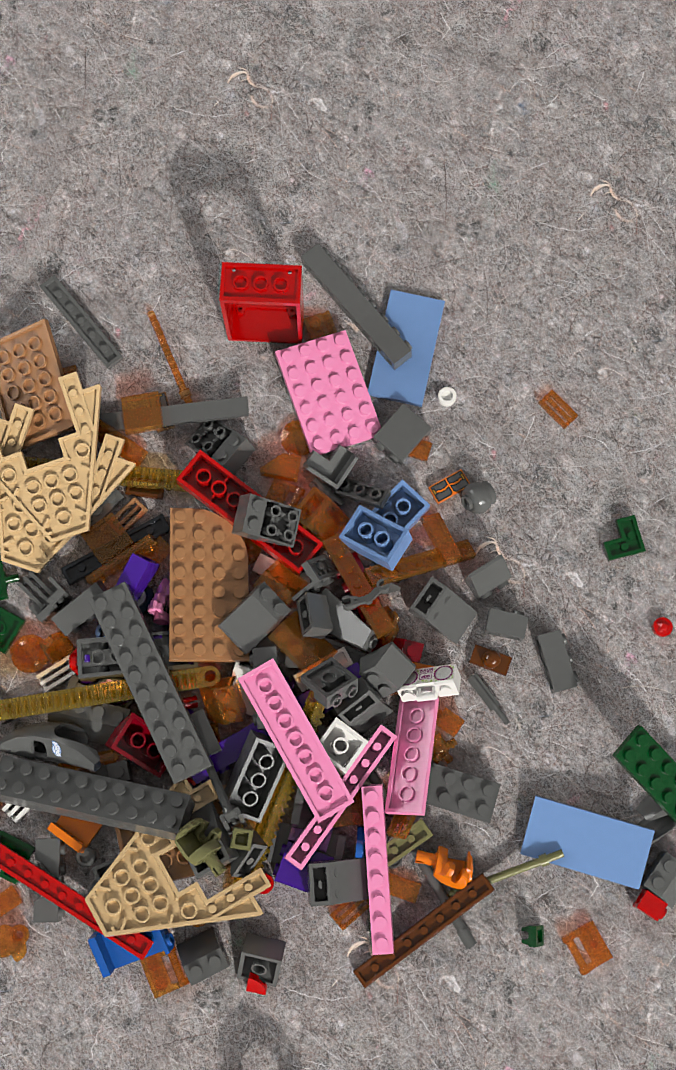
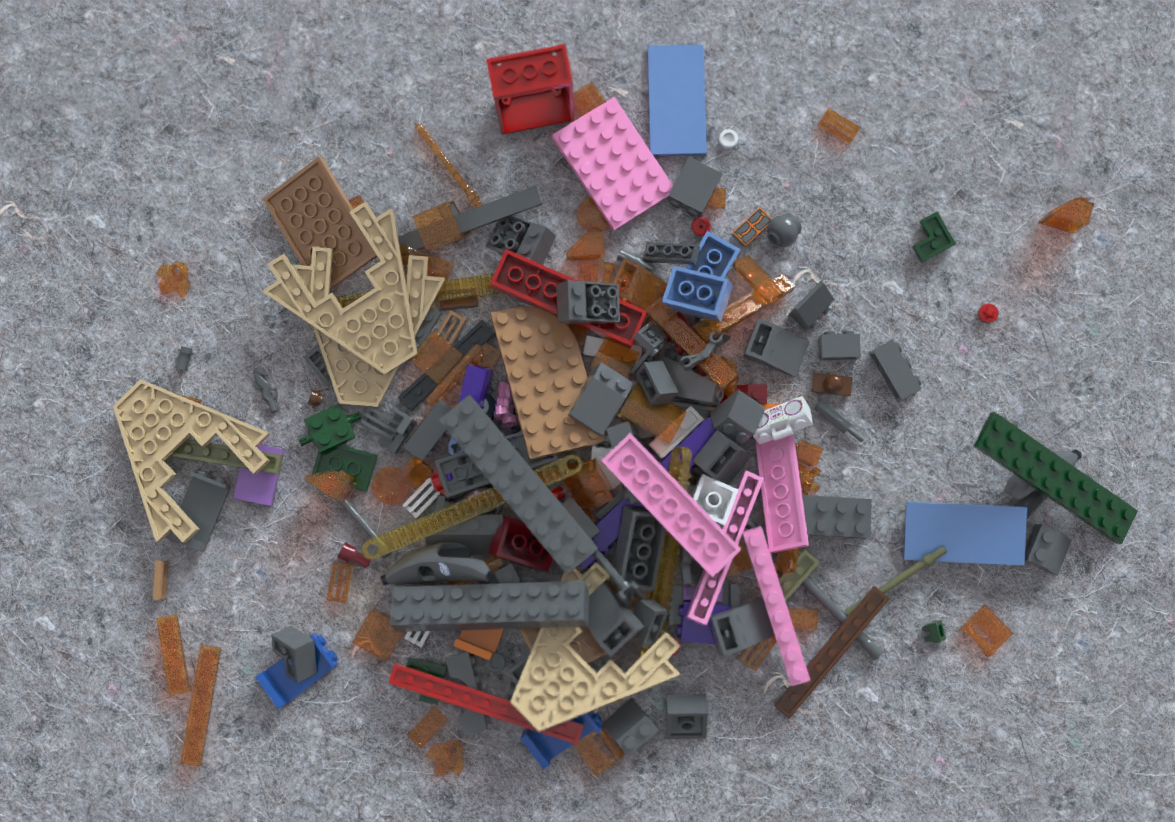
camera: 10 degrees left, 5 degrees up
dark grey plate [40,275,123,370] -> none
olive piece [175,818,227,877] -> none
olive slope [230,827,254,851] -> none
red tile [246,972,267,995] -> none
dark grey brick [301,243,412,370] -> none
dark grey plate [301,657,358,709] -> none
dark grey panel [302,444,359,490] -> none
blue tile [355,826,365,859] -> none
orange piece [415,845,473,890] -> none
red brick [632,889,668,922] -> none
none -> dark grey tile [594,482,626,519]
none -> red tile [691,217,711,236]

